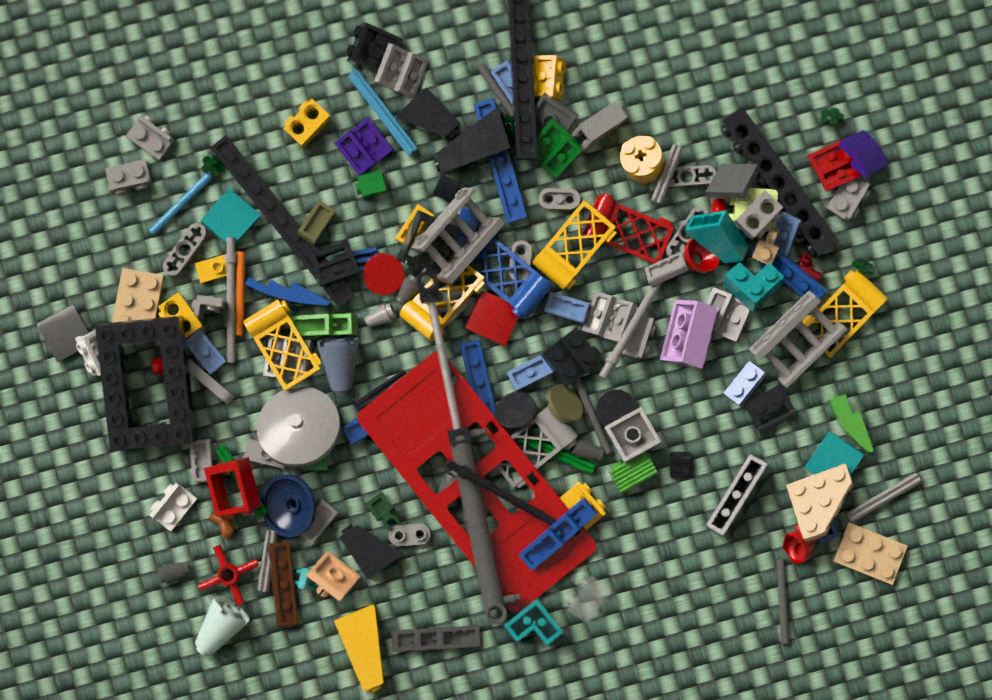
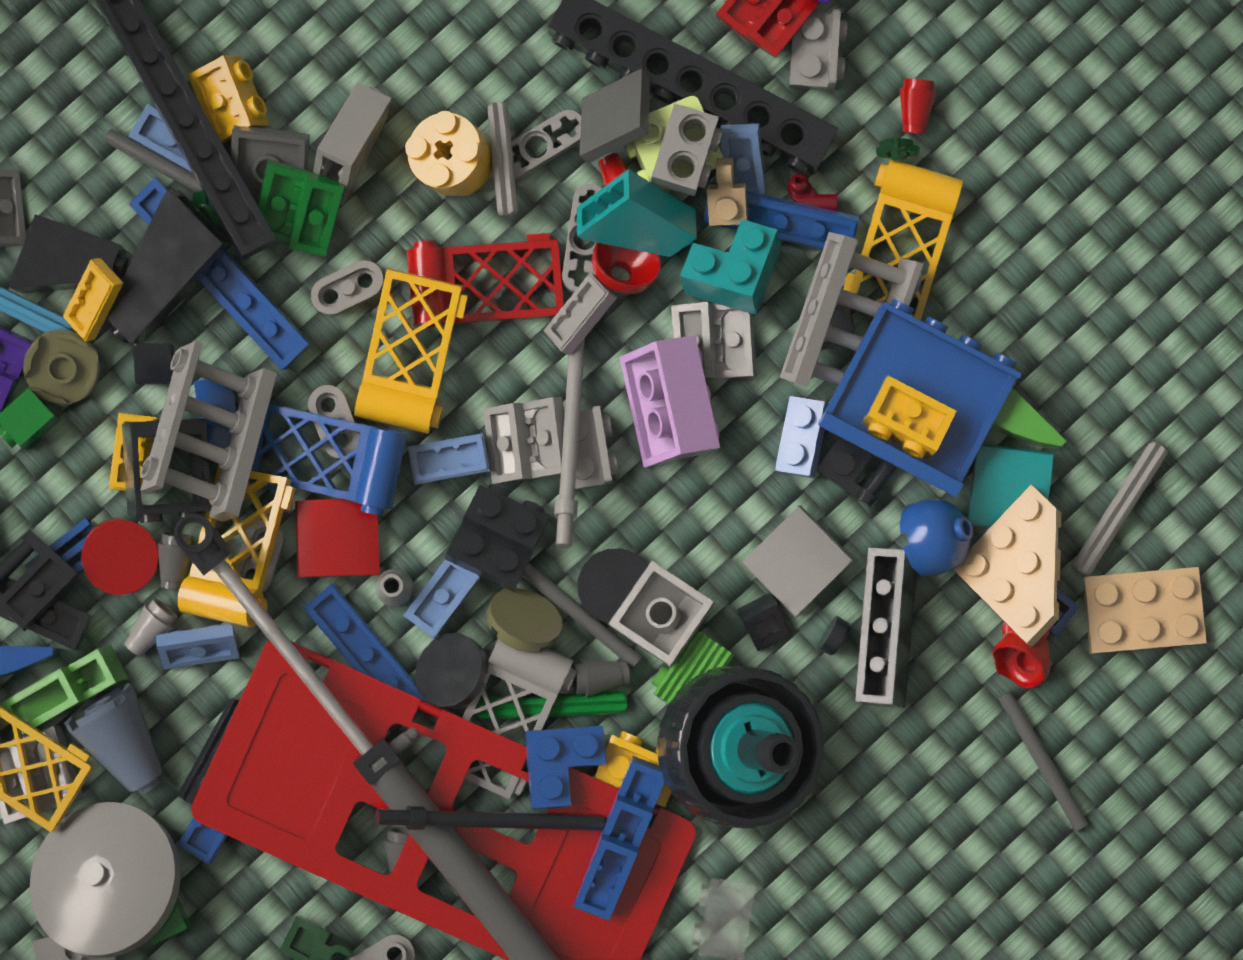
camera: 30 degrees left, 0 degrees up
none -> olive tile [23,328,101,406]
none -> yellow plate [63,258,123,342]
none -> medium blue plate [156,624,240,670]
none -> light grey cone [376,569,414,607]
none -> blue plate [525,726,606,810]
none -> black wheel [657,666,824,829]
none -> light grey slope [742,505,854,617]
none -> blue panel [818,298,1022,498]
none -> black tile [818,616,850,656]
none -> yellow bracket [862,376,957,459]
none -> red cone [899,78,937,134]
none -> blue cylinder [900,498,973,576]

